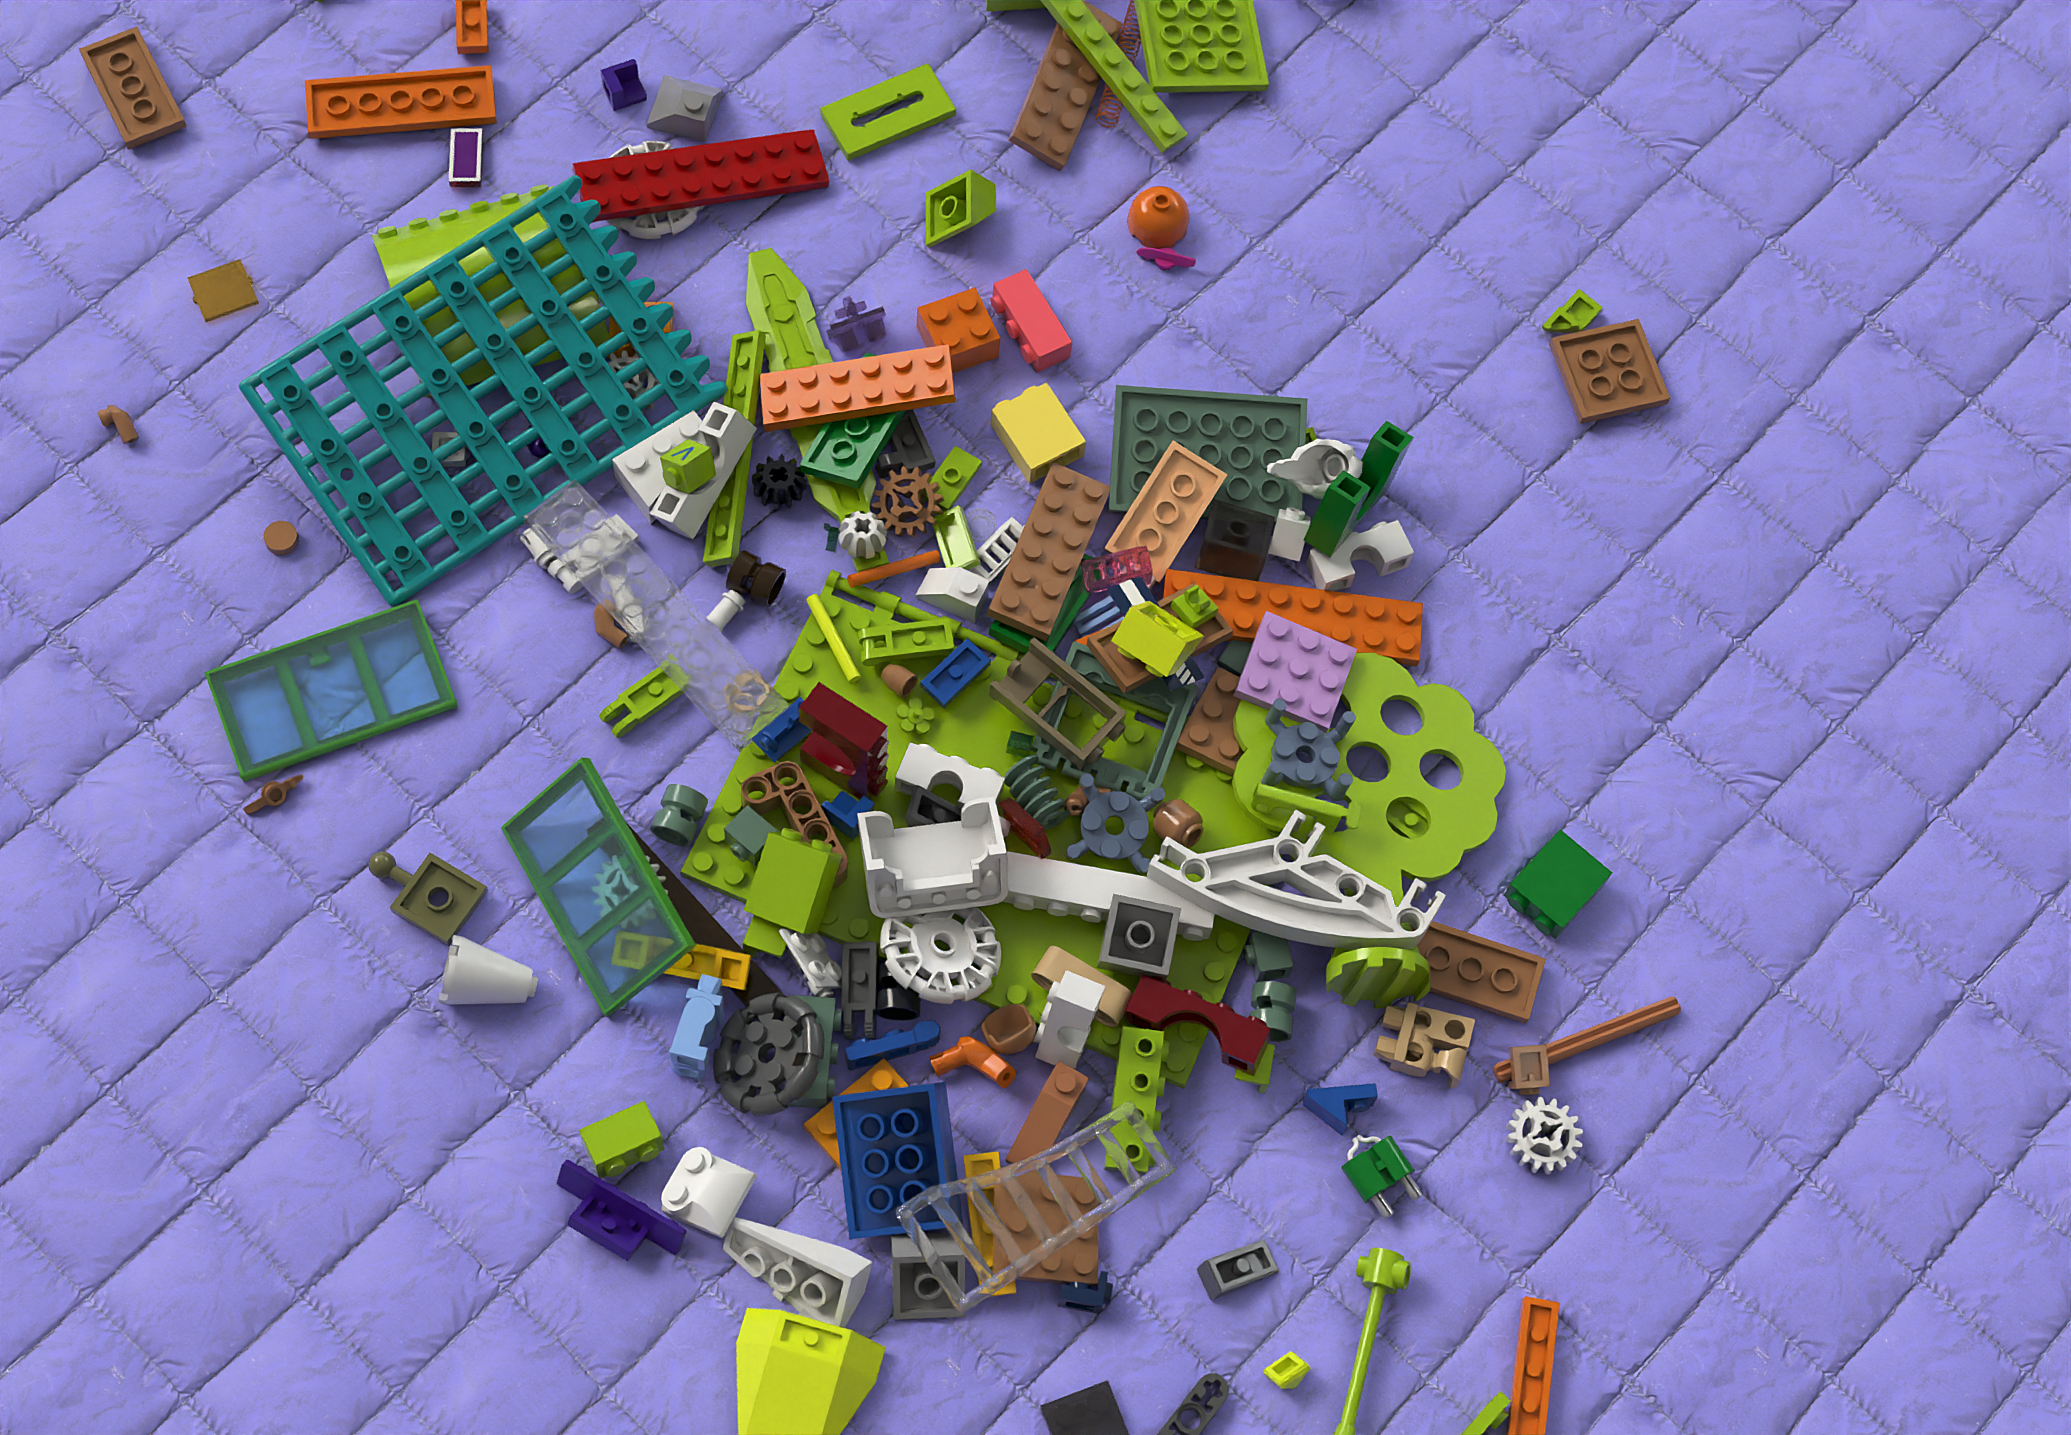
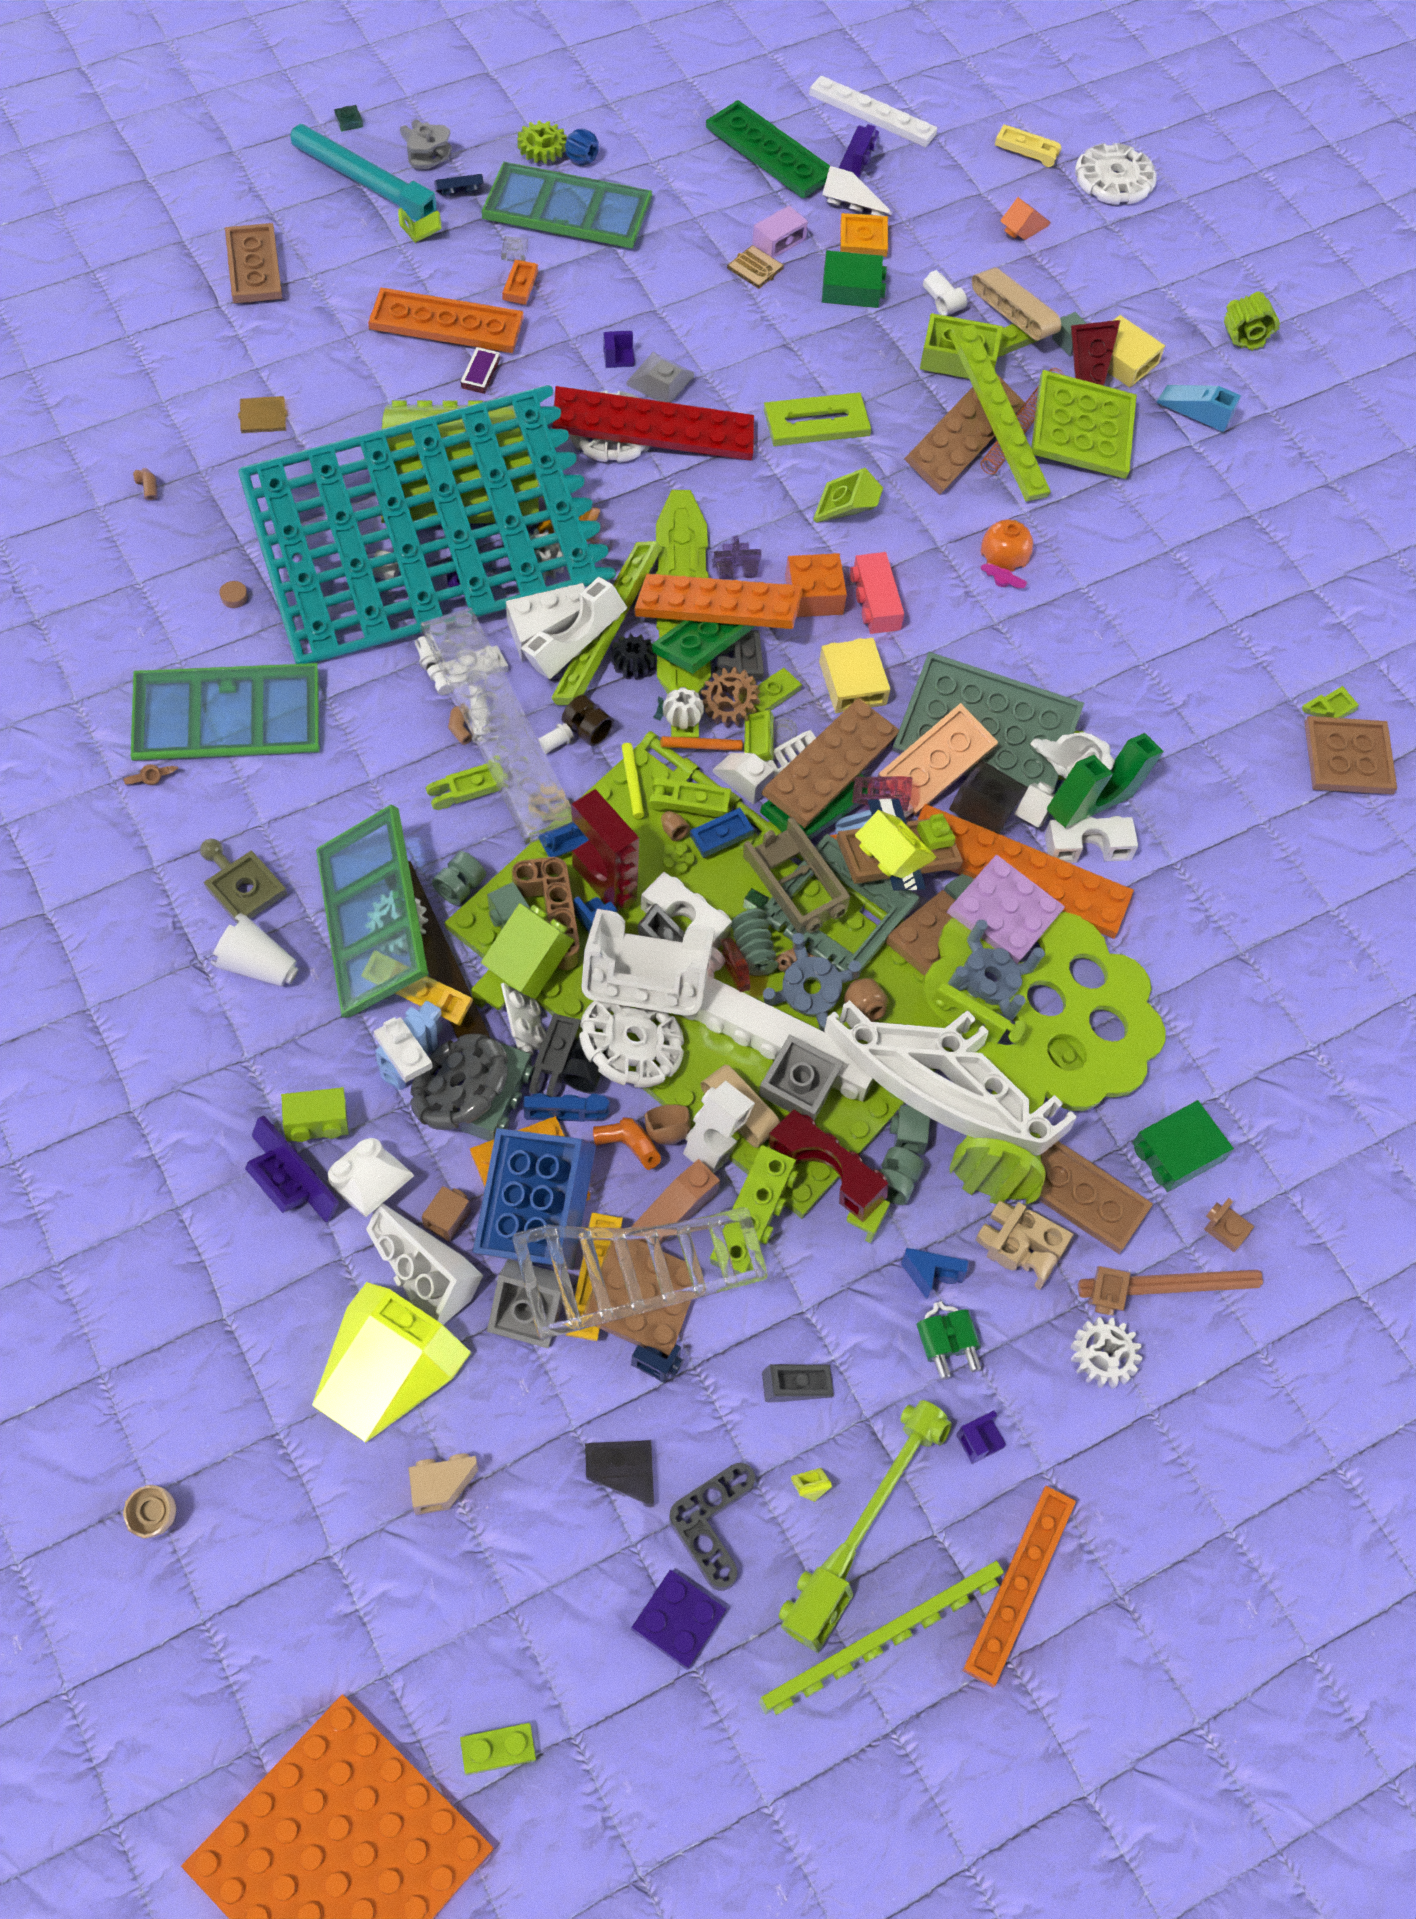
camera: 20 degrees right, 5 degrees down
lime brick [660,439,716,494] -> none
none -> white plate [374,1017,432,1083]
none -> medium nougat brick [422,1186,471,1242]
none -> dark purple panel [956,1410,1006,1464]
none -> medium nougat bracket [1204,1198,1255,1252]

